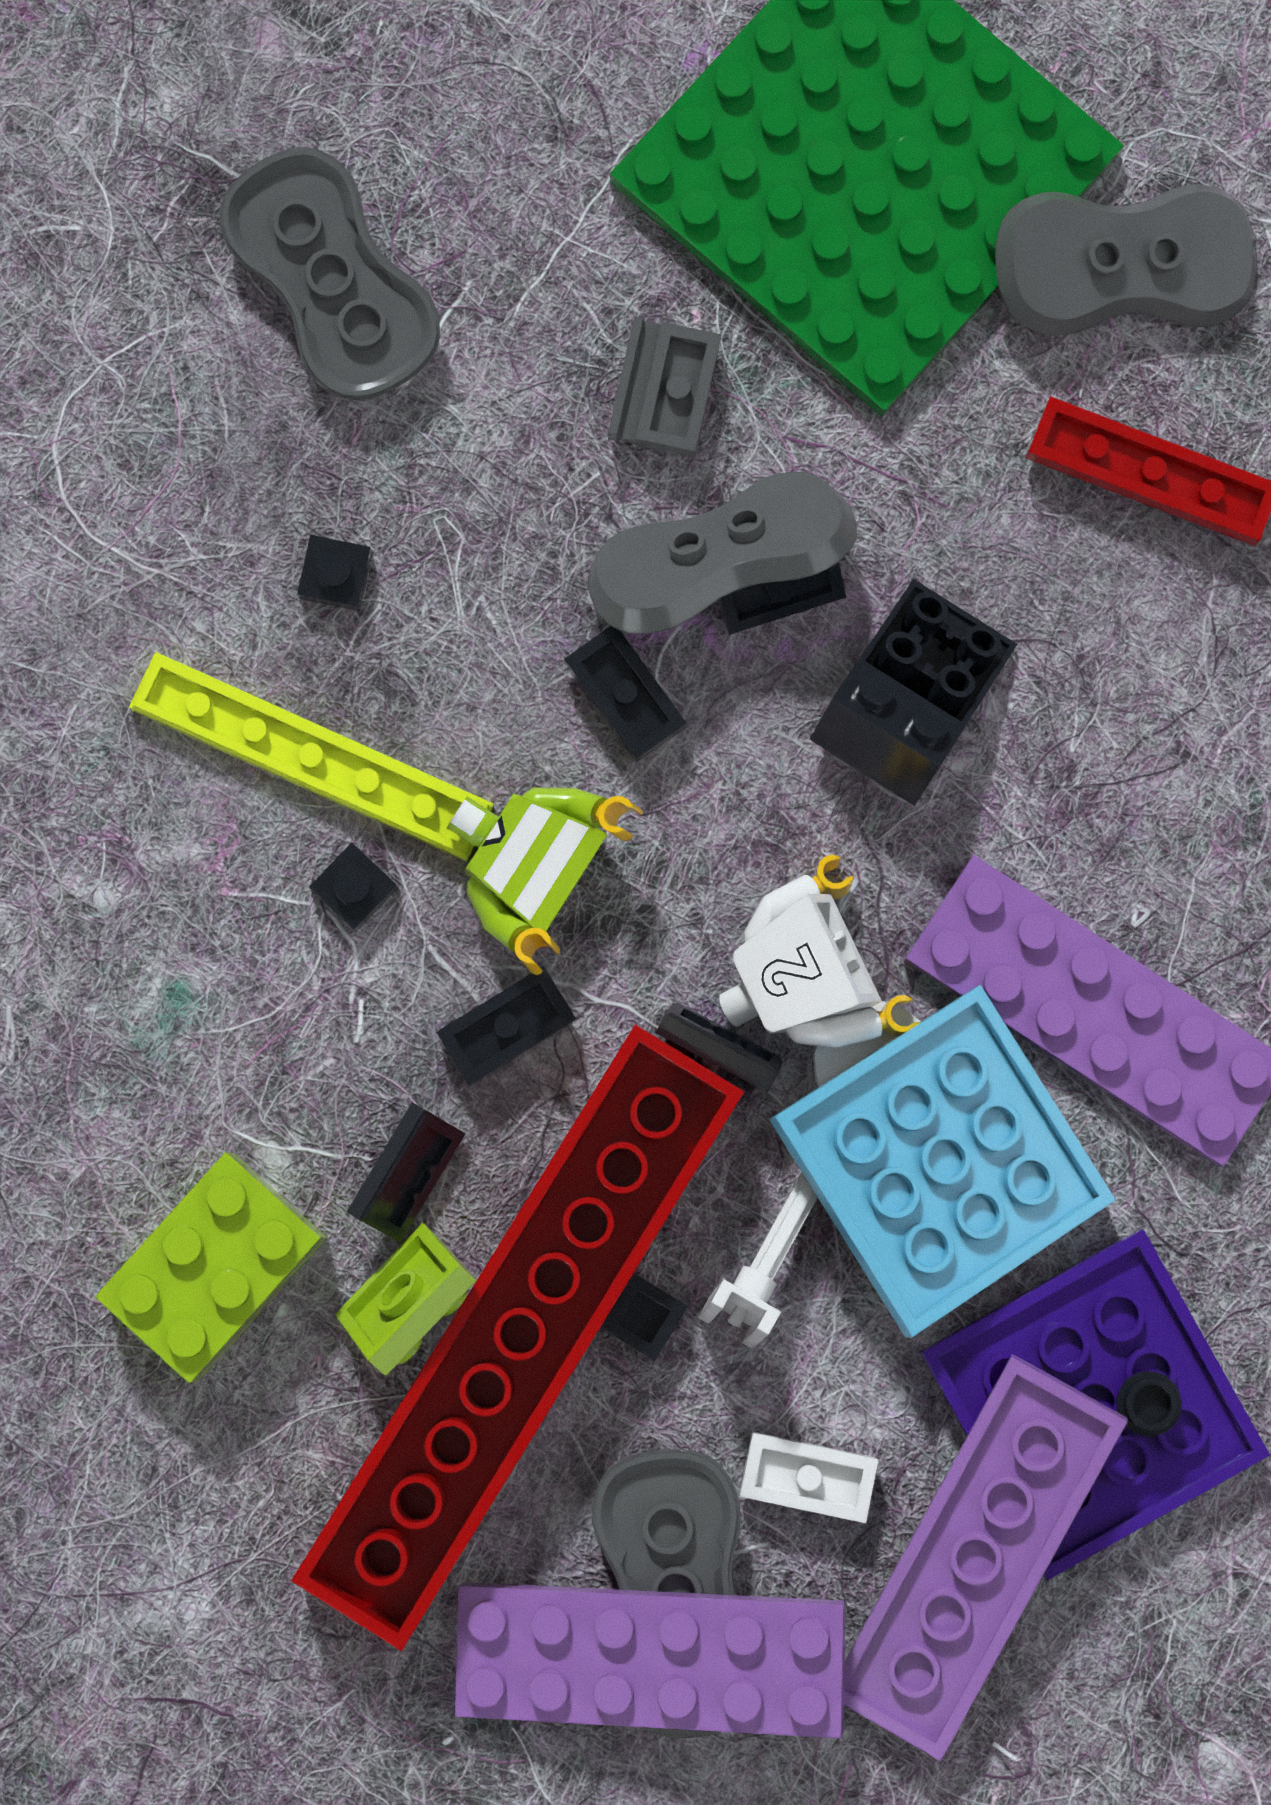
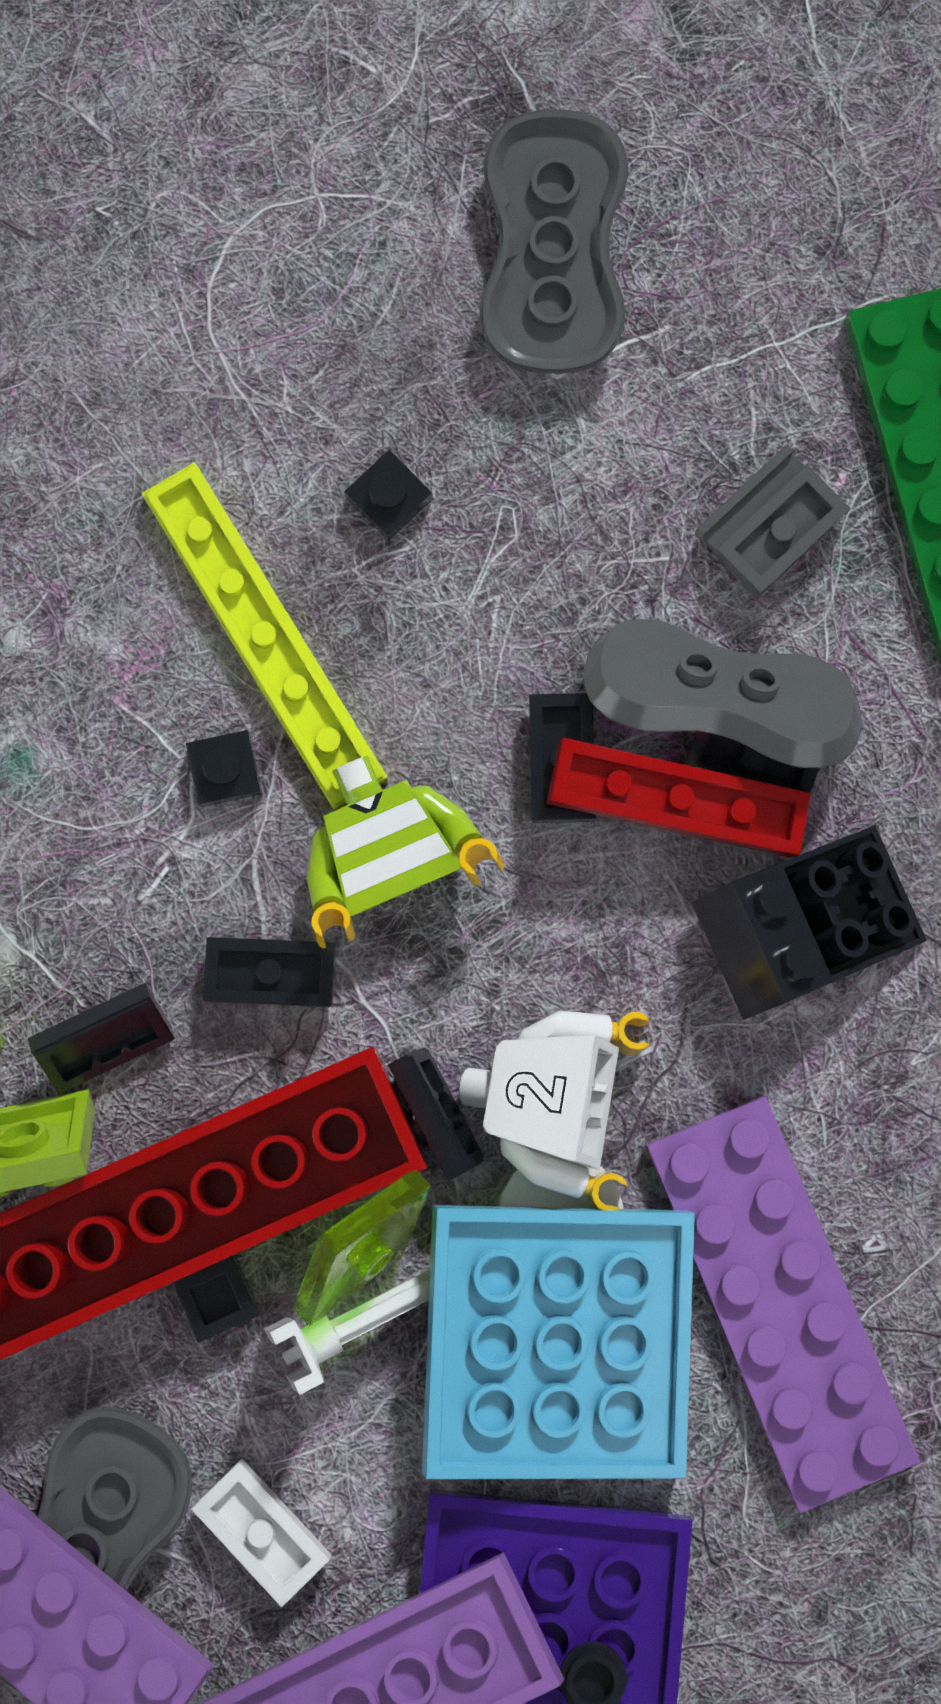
camera: 40 degrees right, 0 degrees up
none -> clear neon green plate [294,1170,431,1326]
none -> red plate [547,738,811,858]

